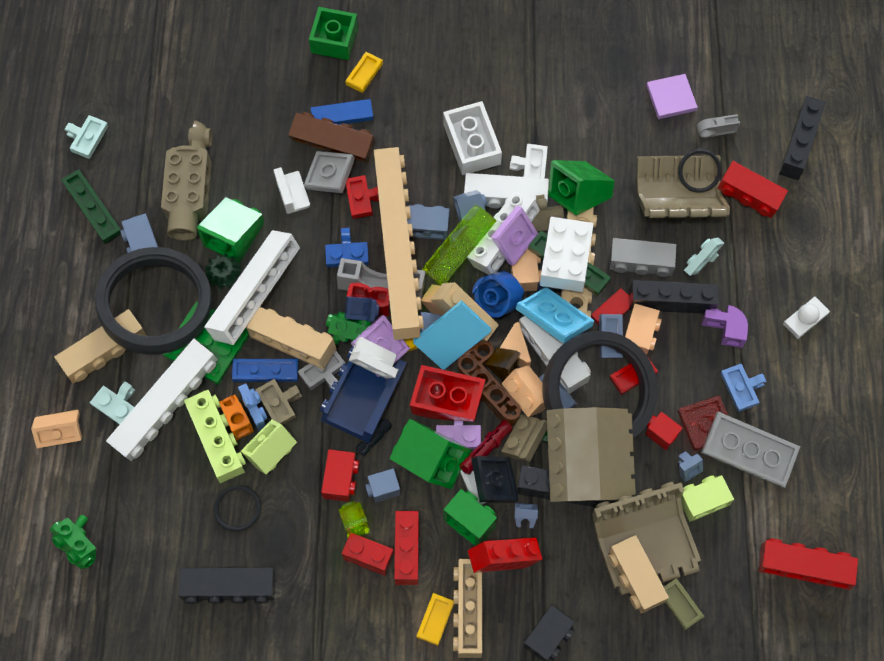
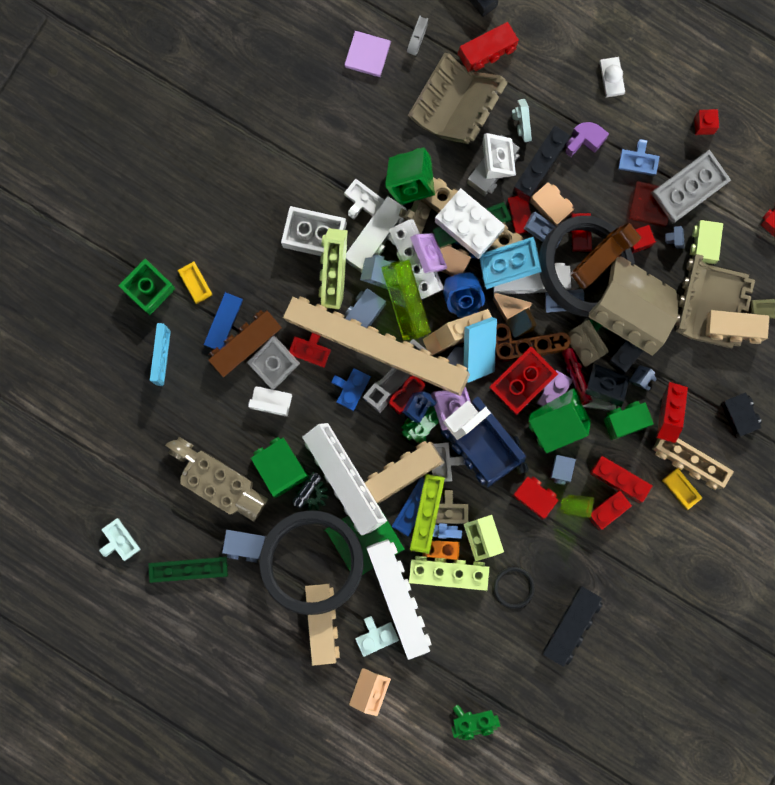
camera: 55 degrees left, 15 degrees up
light nougat brick [502,365,546,417] -> none
black tyre [678,149,722,193] -> none
none -> medium azure tile [150,323,171,386]
none -> black axle [292,472,321,508]
none -> yellowish green brick [319,228,348,309]
none -> lime tile [410,474,445,554]
none -> white slope [482,133,516,179]
none -> reddish brown beam [570,222,642,289]
none -> red brick [694,109,719,135]

